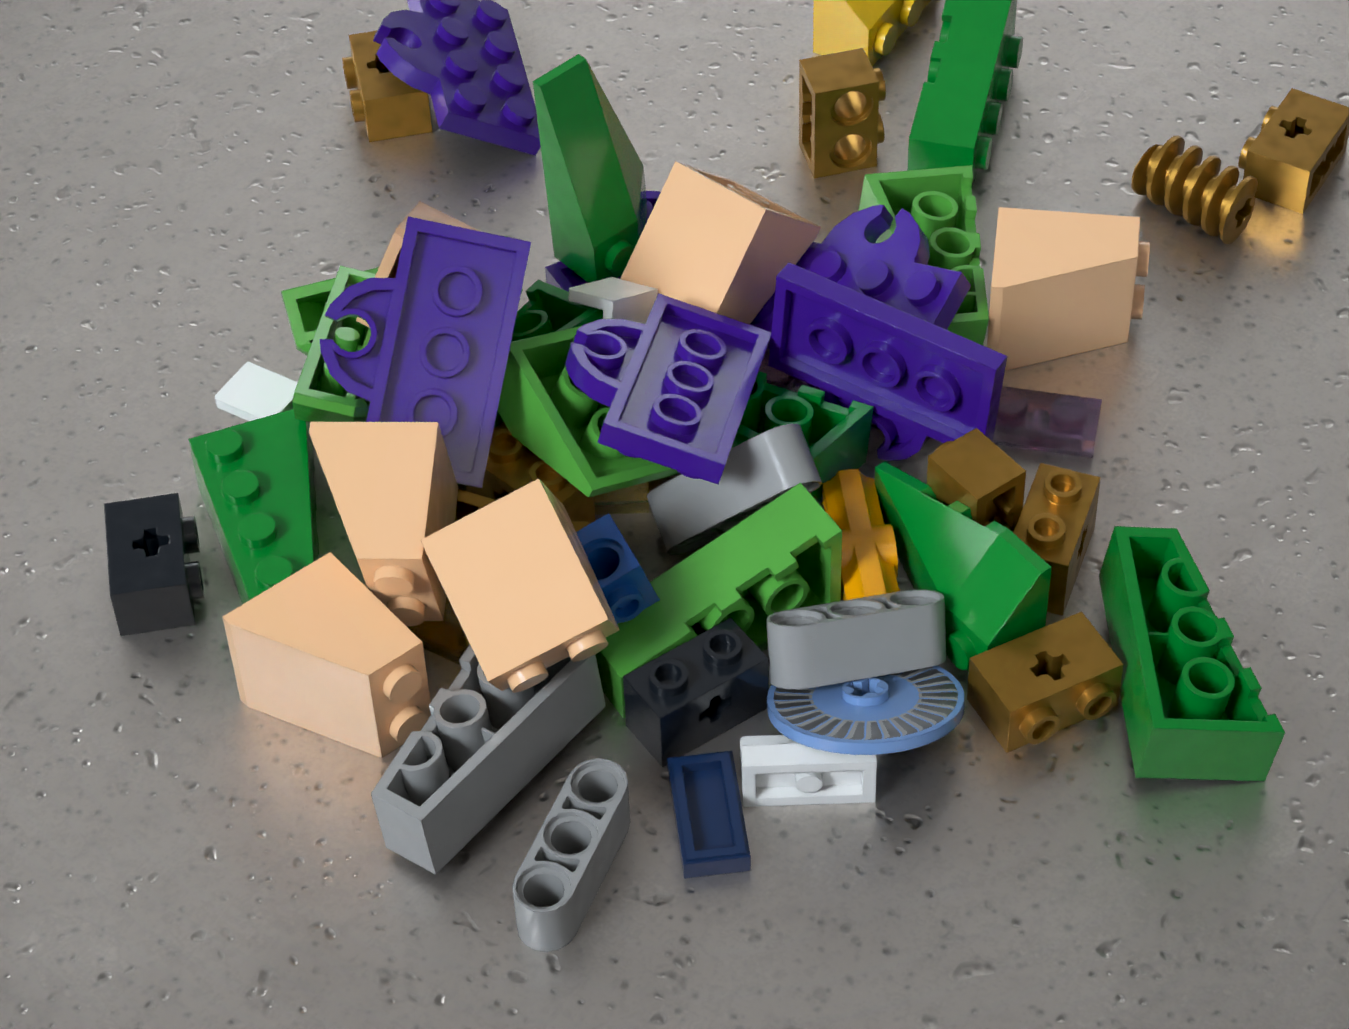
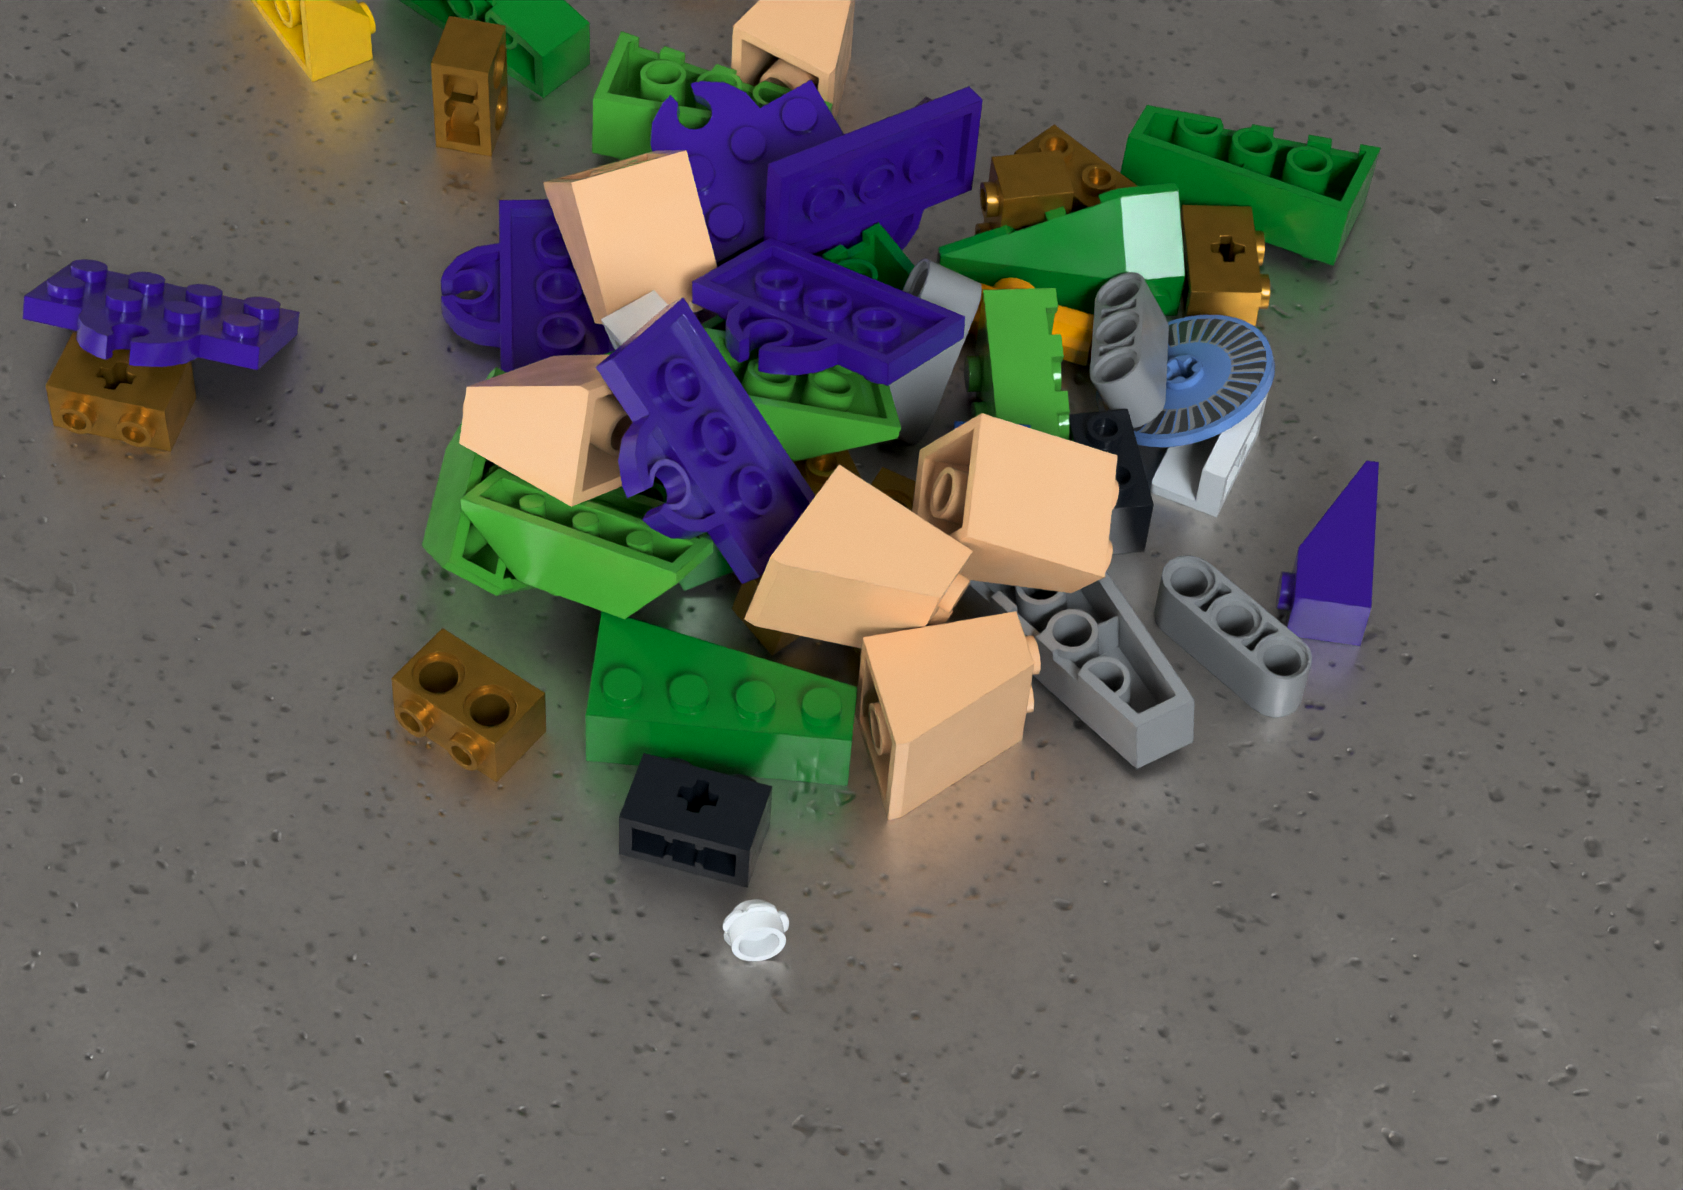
camera: 70 degrees left, 5 degrees up
white panel [215,361,310,428] -> none
green wedge [533,54,647,283] -> none
dark blue tile [667,751,751,879] -> none
none -> pearl gold brick [391,628,546,783]
none -> white plate [722,899,789,961]
none -> dark purple slope [1276,460,1379,646]

